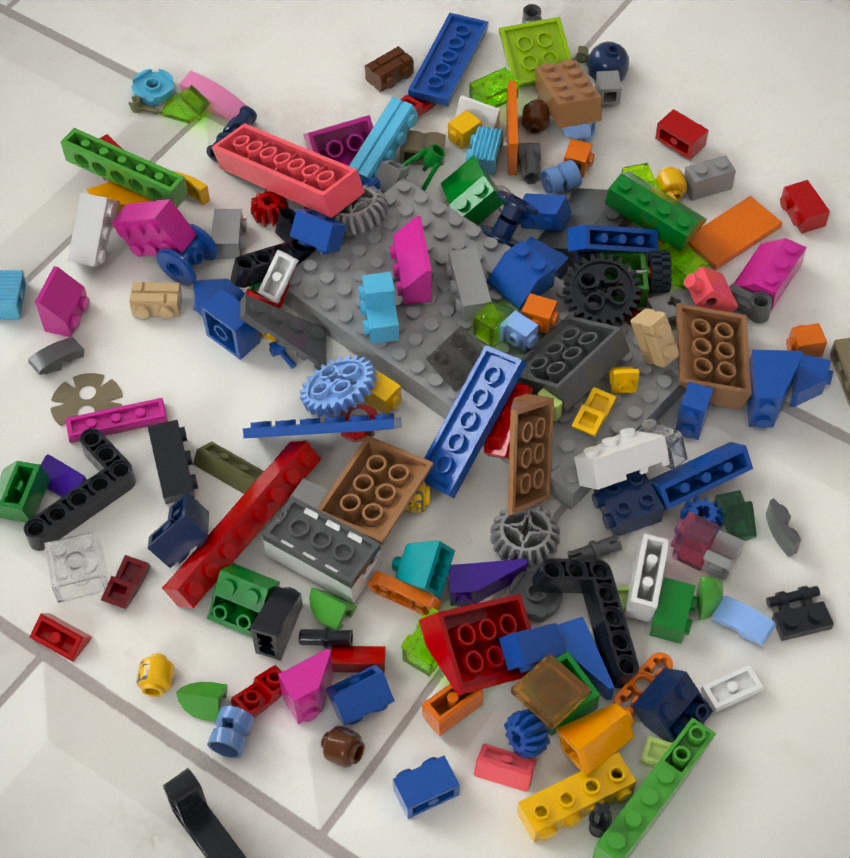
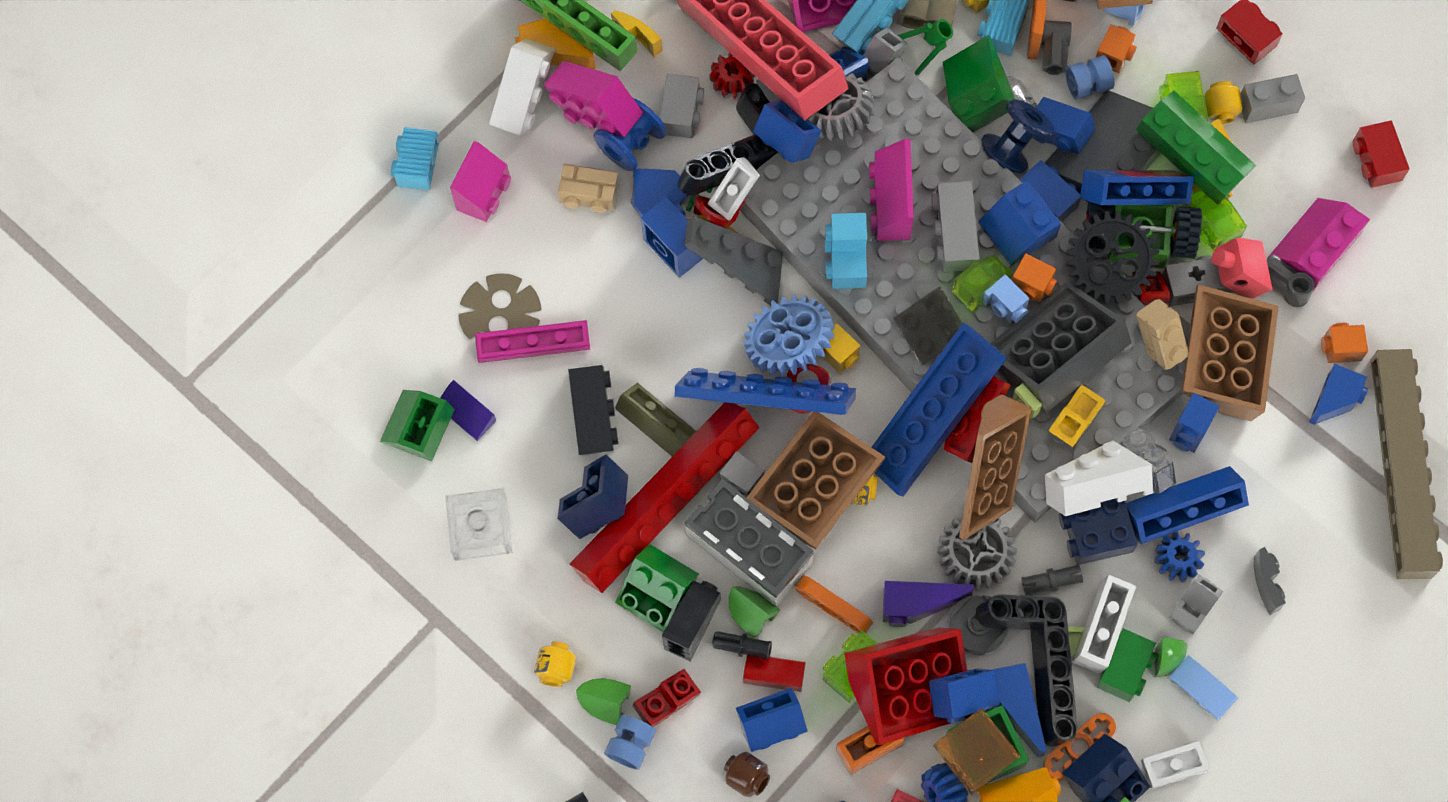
camera: 10 degrees right, 15 degrees up
black beam [24,428,136,551] -> none
dark grey slope [28,337,84,375] -> none
red slope [29,613,92,662] -> none
dark red slope [101,555,151,610] -> none
blue hand [269,341,296,369] -> none
dark pink slope [278,649,334,724] -> none
teal torso [392,541,456,598] -> none
yellow bracket [609,366,639,394] -> none
clear pink brick [671,511,718,571] -> none
orange tile [688,196,782,271] -> none
clear green slope [715,490,757,540] -> none
blue slope [747,350,803,428] -> none
black plate [766,586,834,641] -> none

